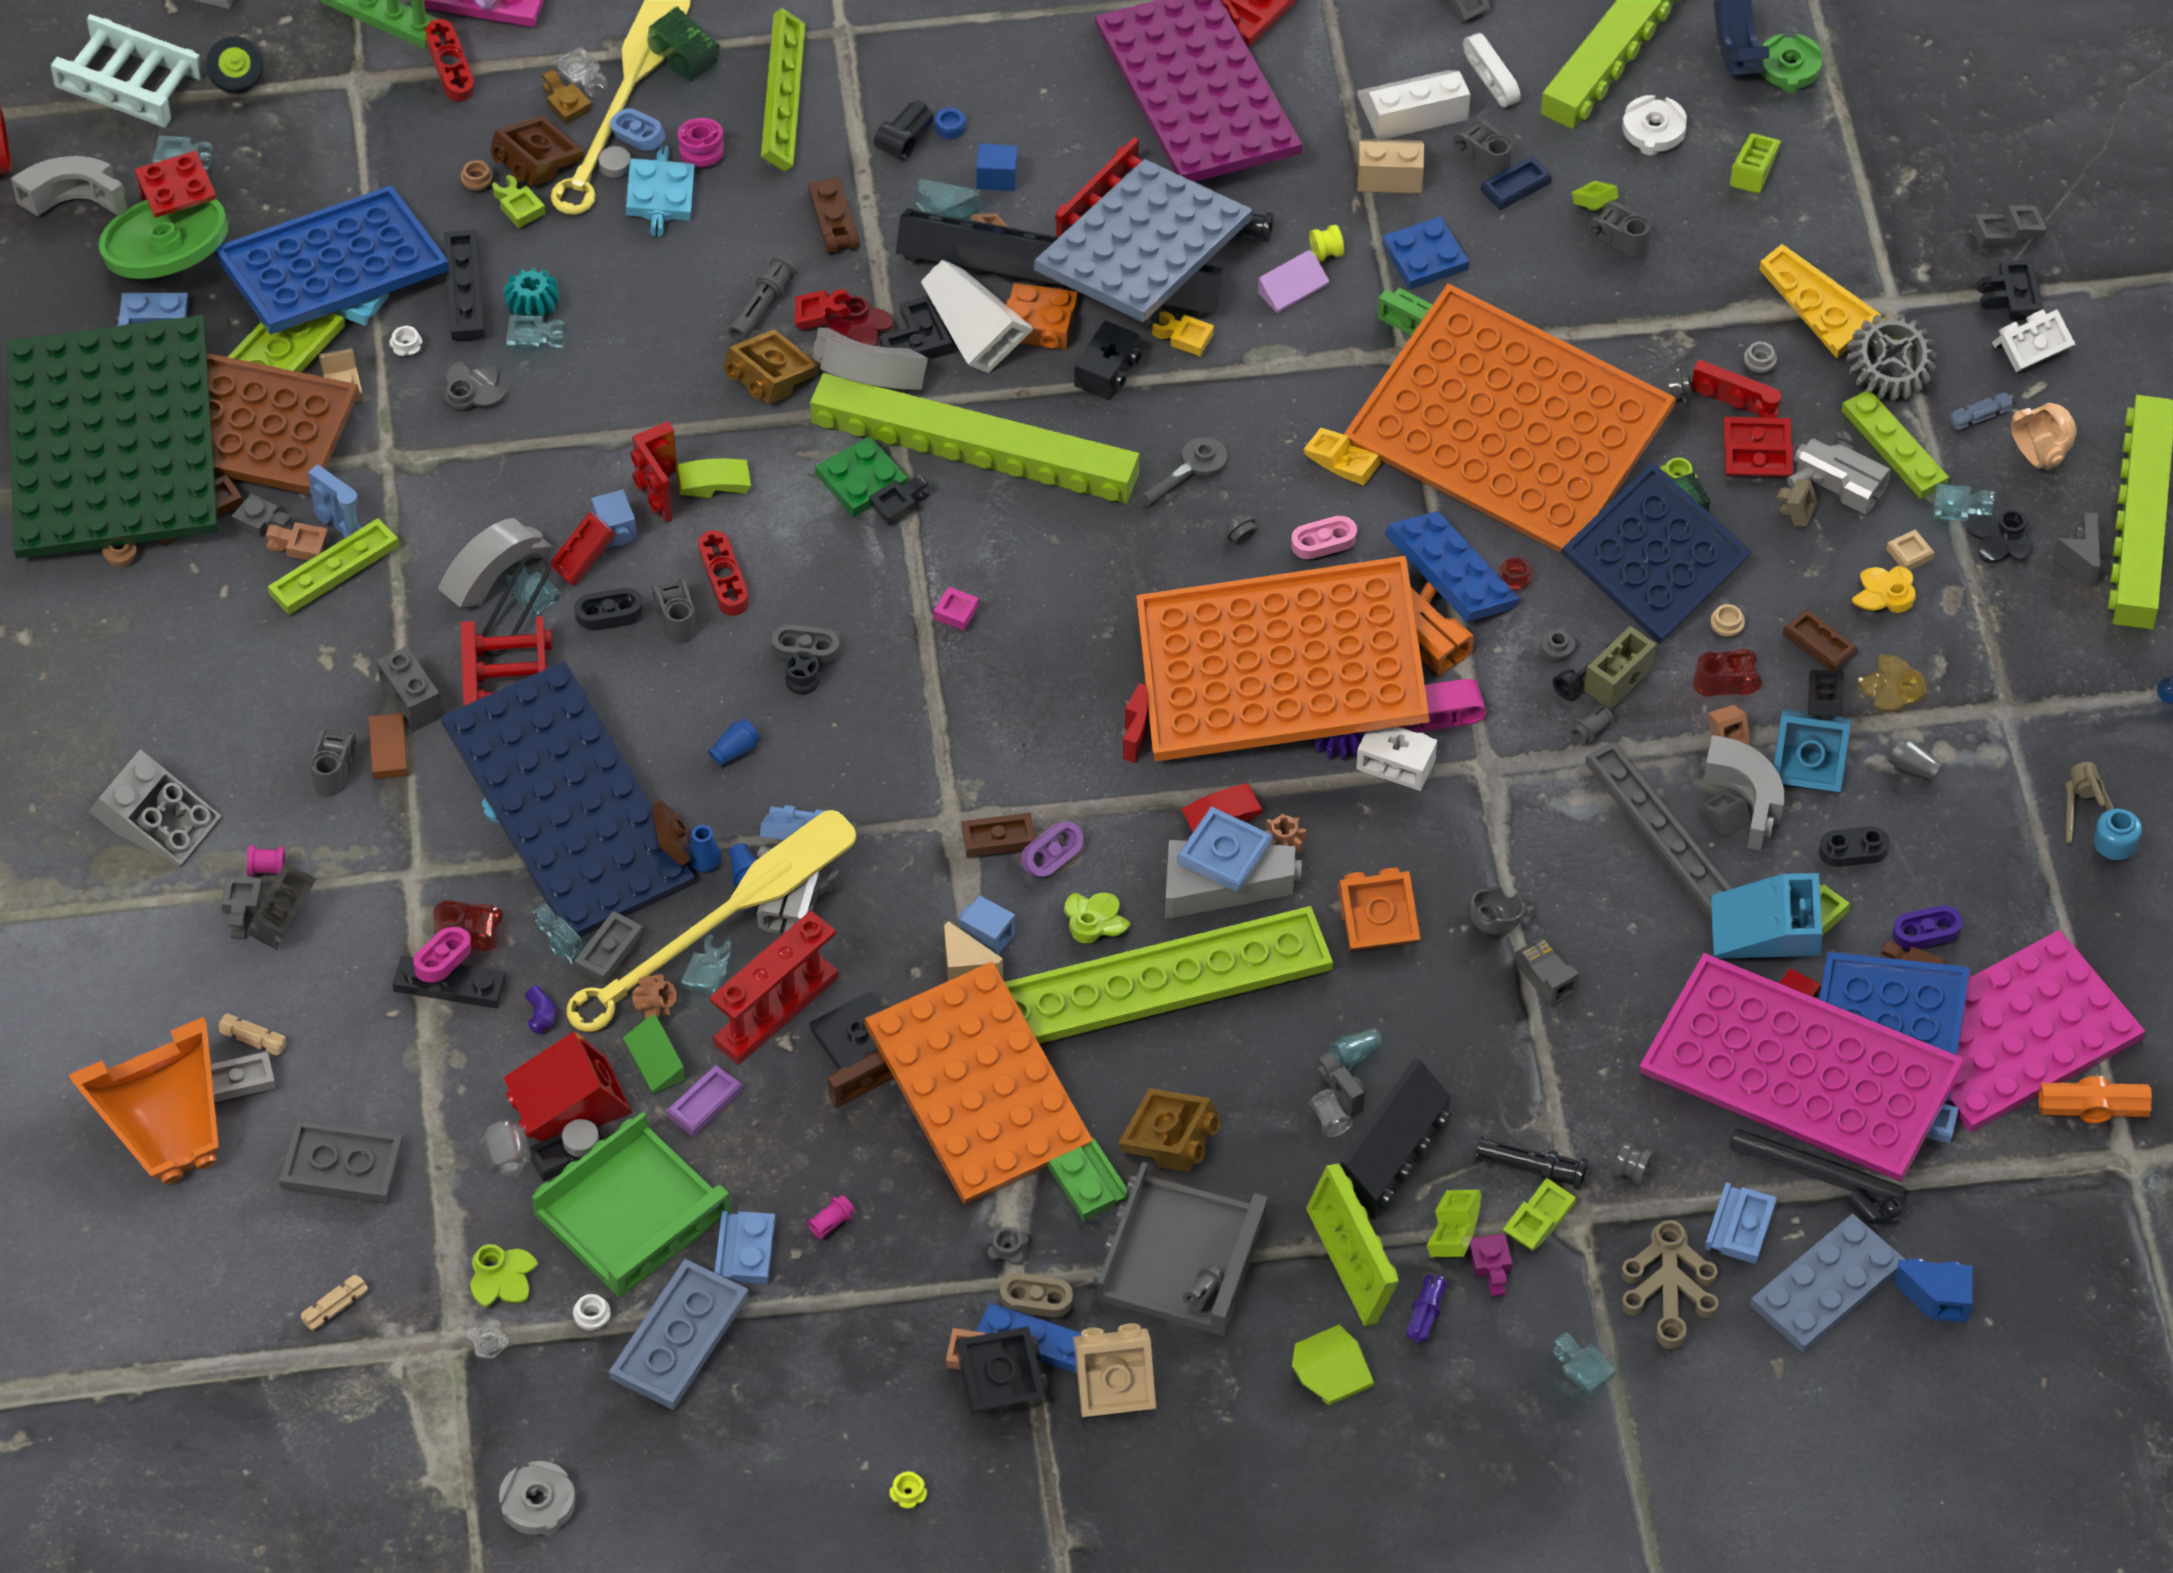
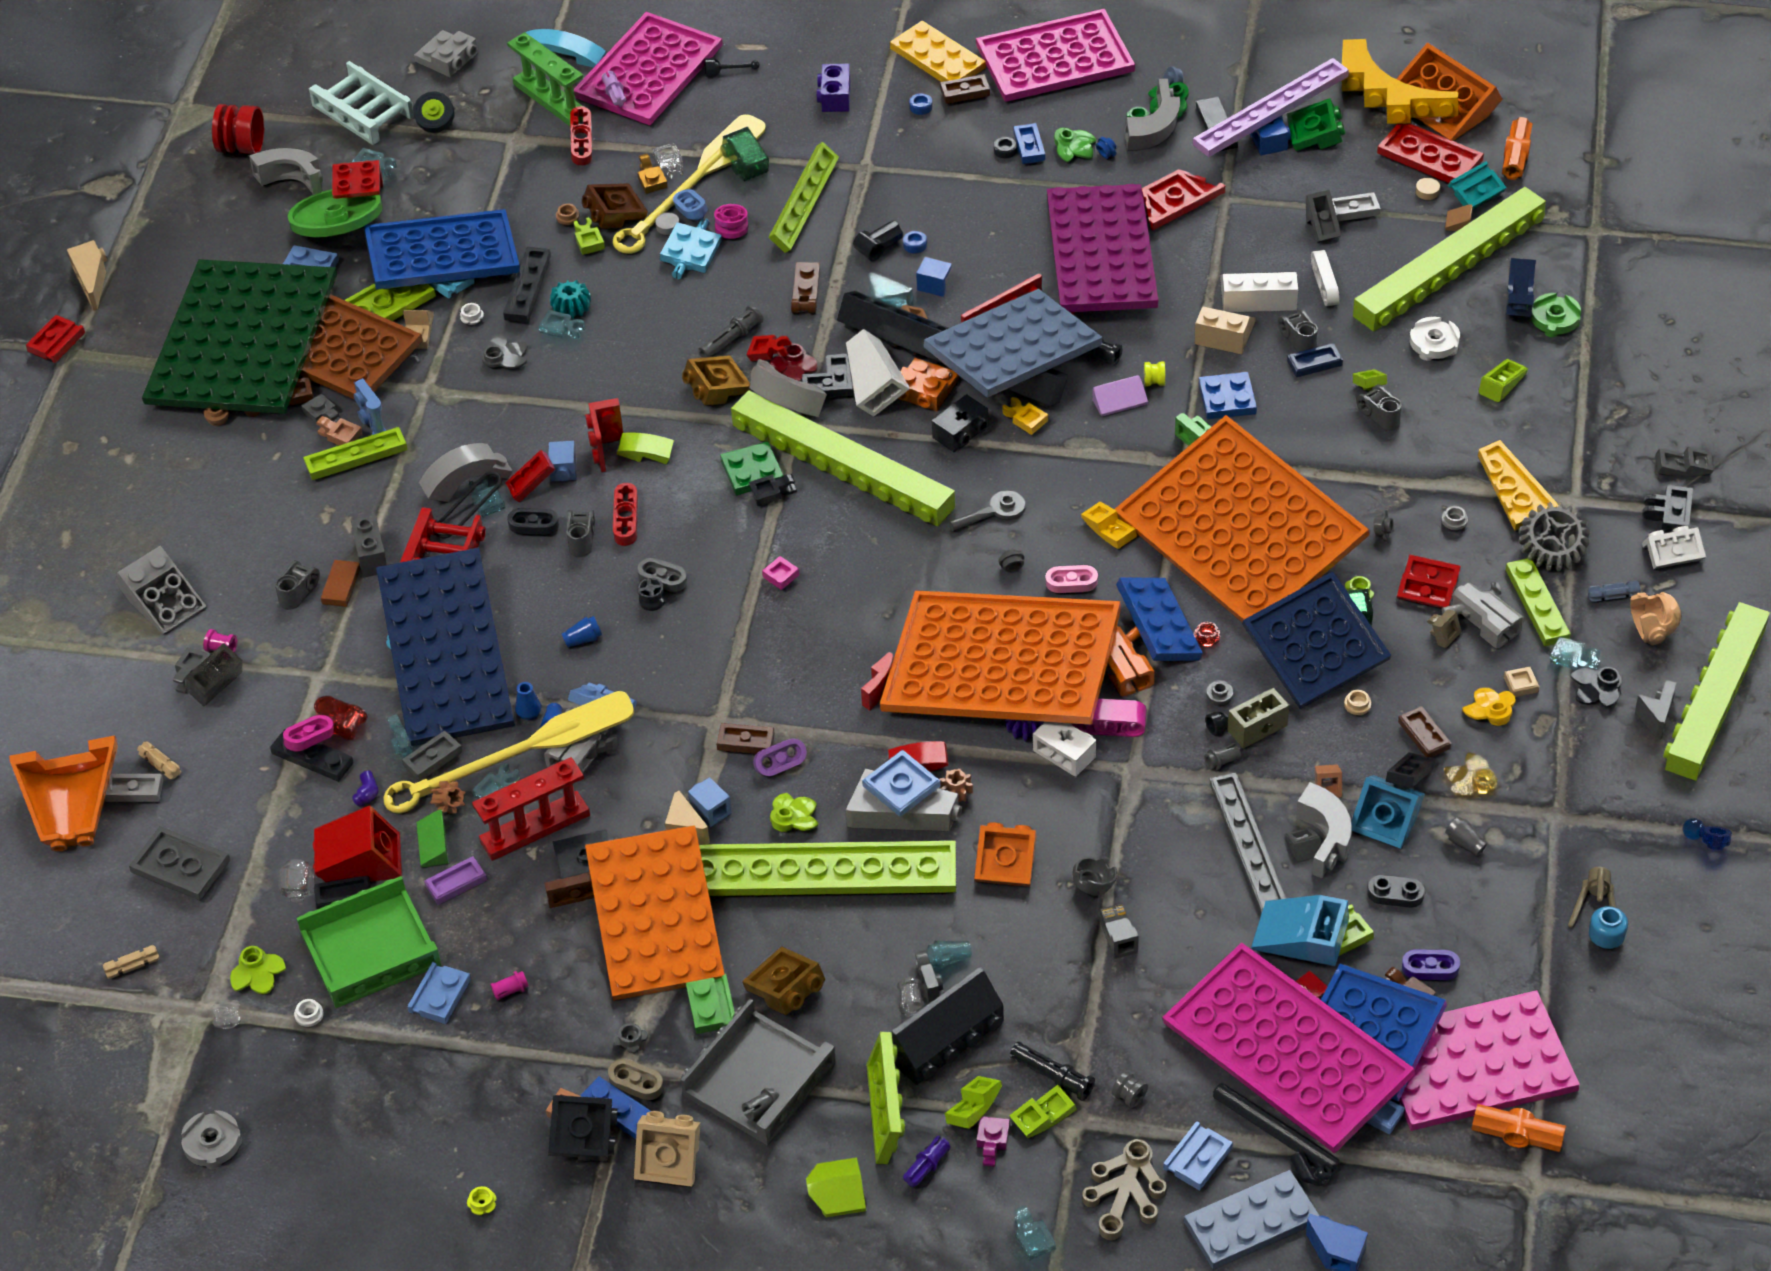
camera: 20 degrees right, 5 degrees down
light grey tile [562,1119,599,1157] -> none
sand blue plate [609,1259,749,1410] -> none
reddish brown plate [652,800,691,866] -> none
red plate [1692,359,1781,418] -> none
clear red piece [1693,649,1762,697] -> none

